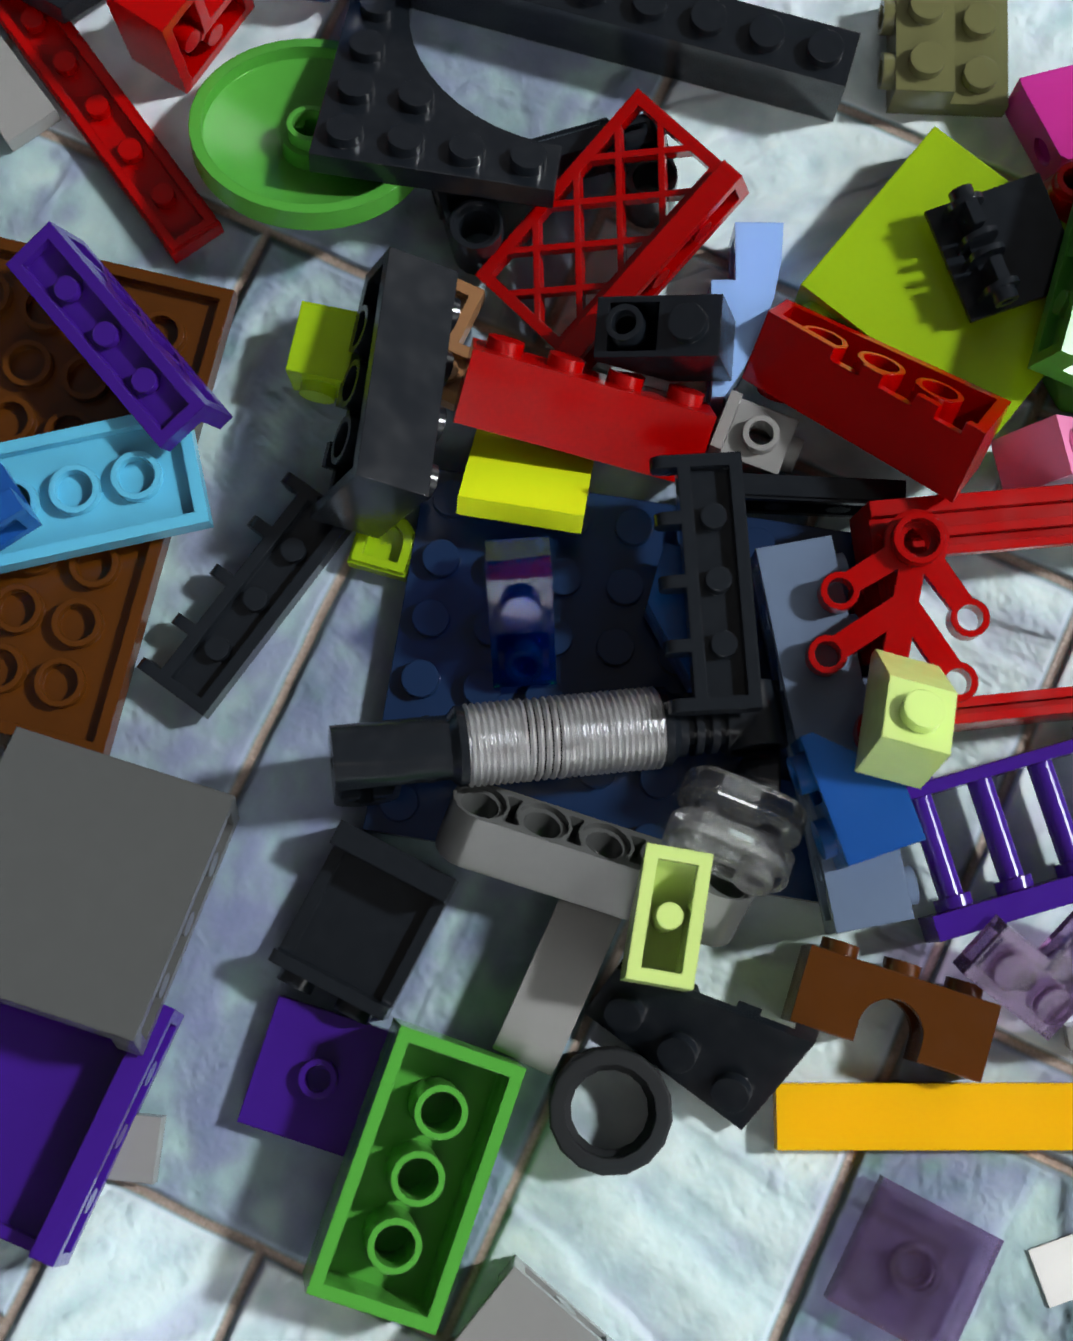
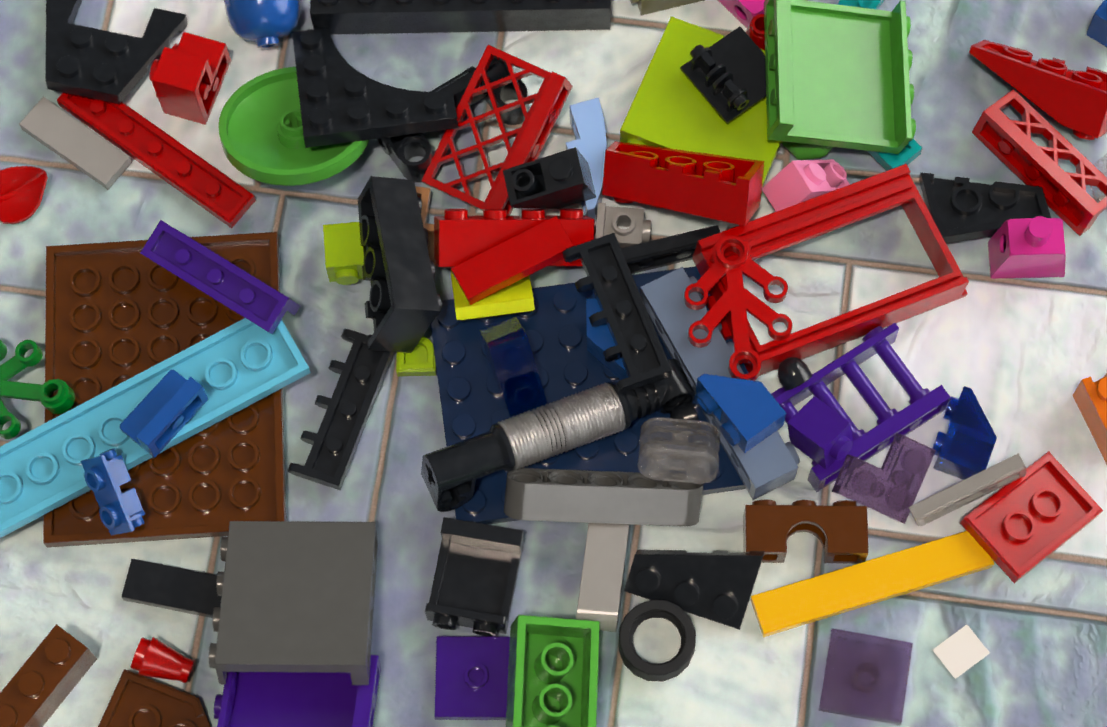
camera: 15 degrees left, 10 degrees down
yellowish green slope [620,843,714,992] -> none
yellowish green slope [855,649,958,789] -> none
none -> red tile [451,216,574,305]
none -> black hinge [778,357,812,391]
none -> dark purple brick [787,396,853,469]

